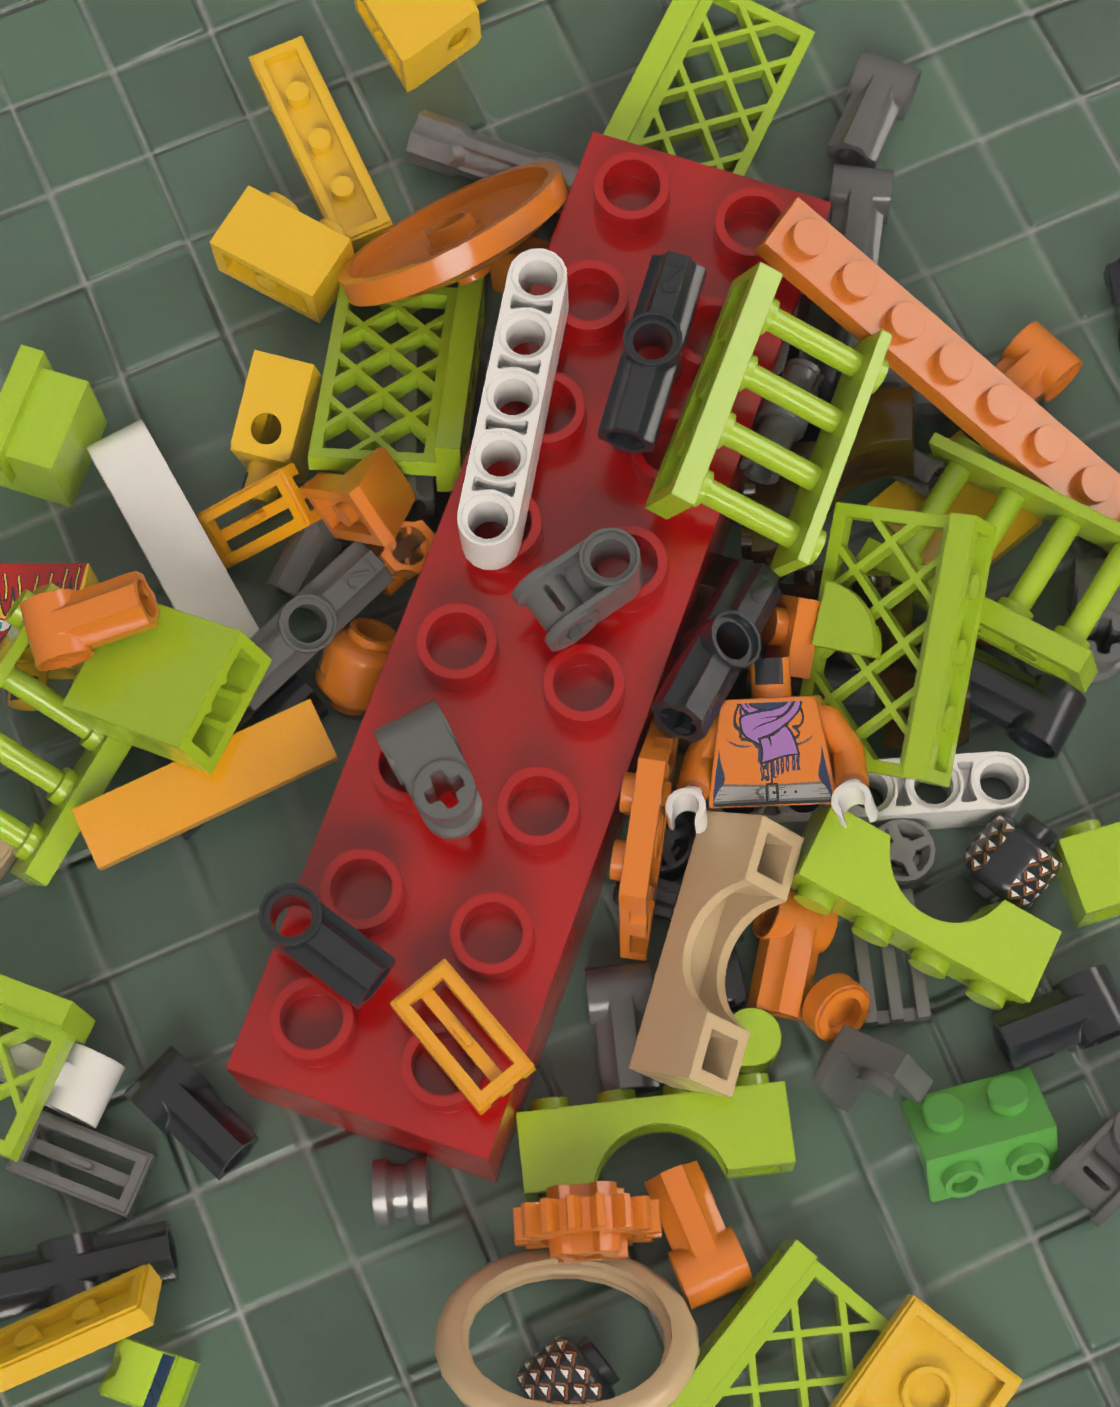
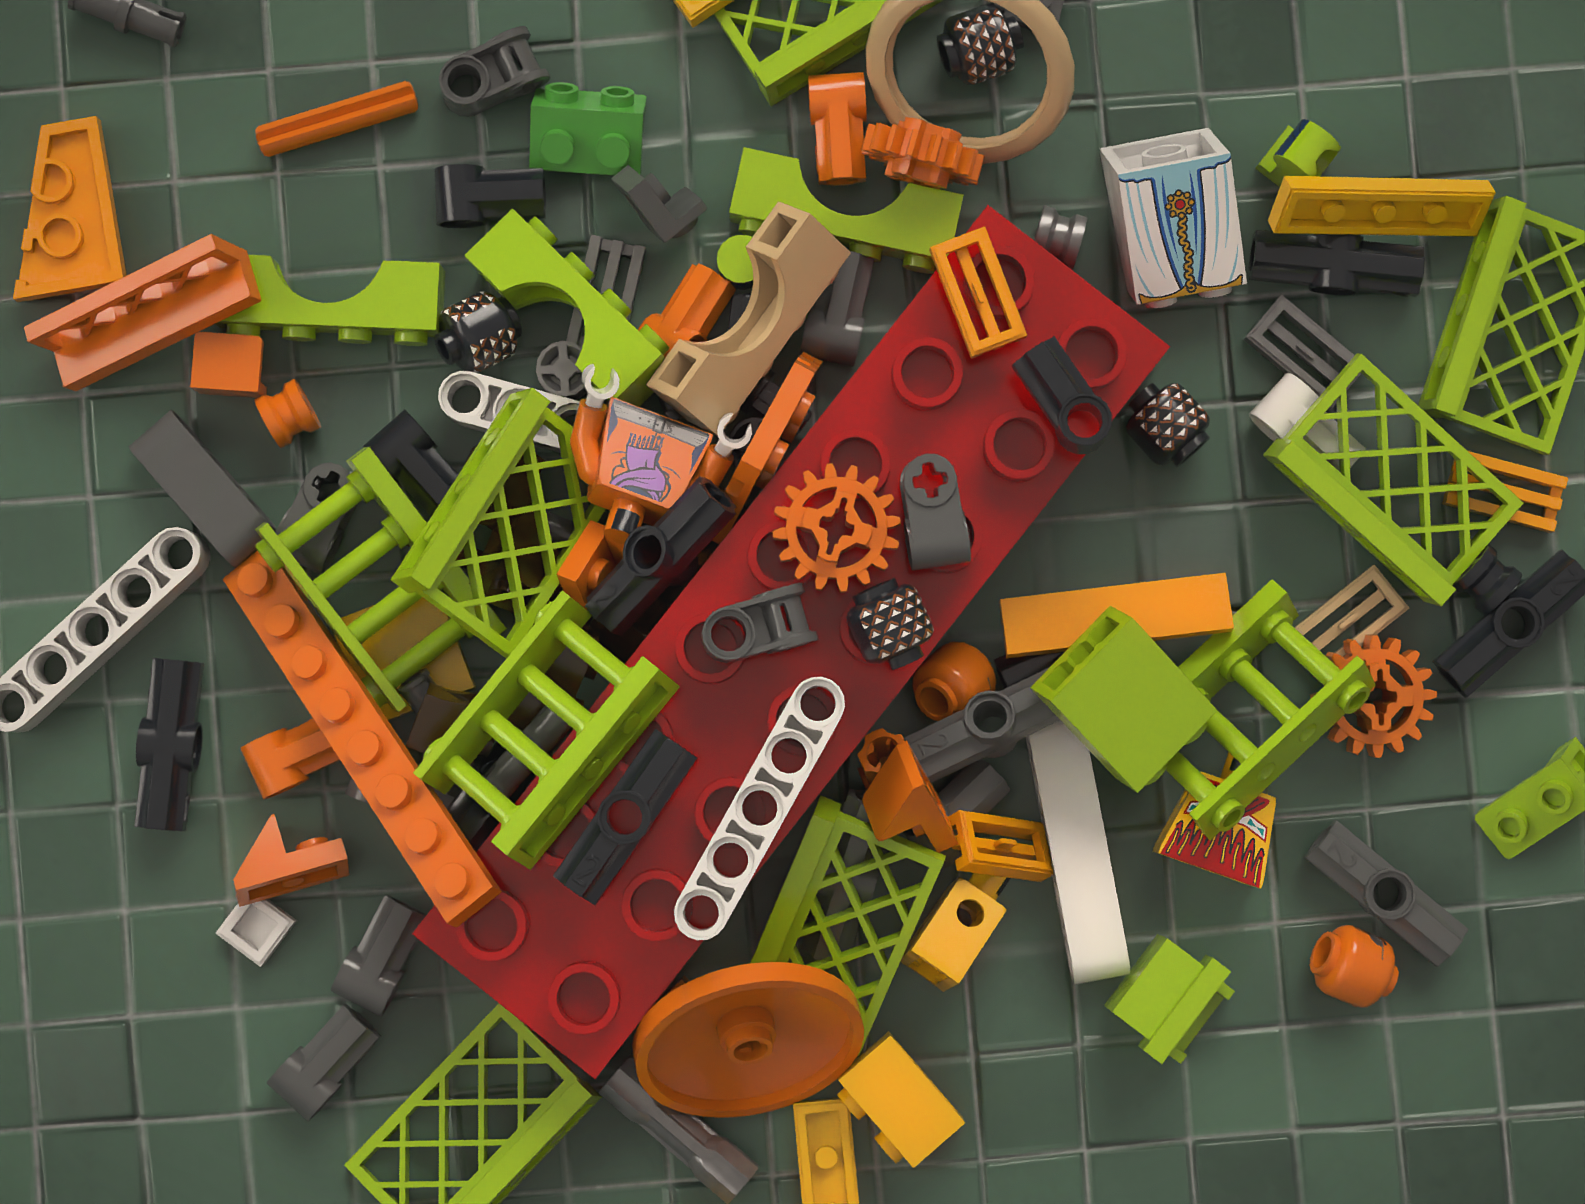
camera: 165 degrees left, 15 degrees up
orange piece [19,571,160,671] -> none
black piece [123,1046,259,1181] -> none
orange tile [802,973,870,1043] -> none
lime tile [811,580,882,660] -> none
none -> white tile [216,899,297,967]
none -> orange slope [233,814,349,907]
none -> orange gear [772,463,901,593]
none -> black head [846,578,934,670]
none -> white slope [1099,128,1247,308]
none -> black head [1126,383,1210,467]

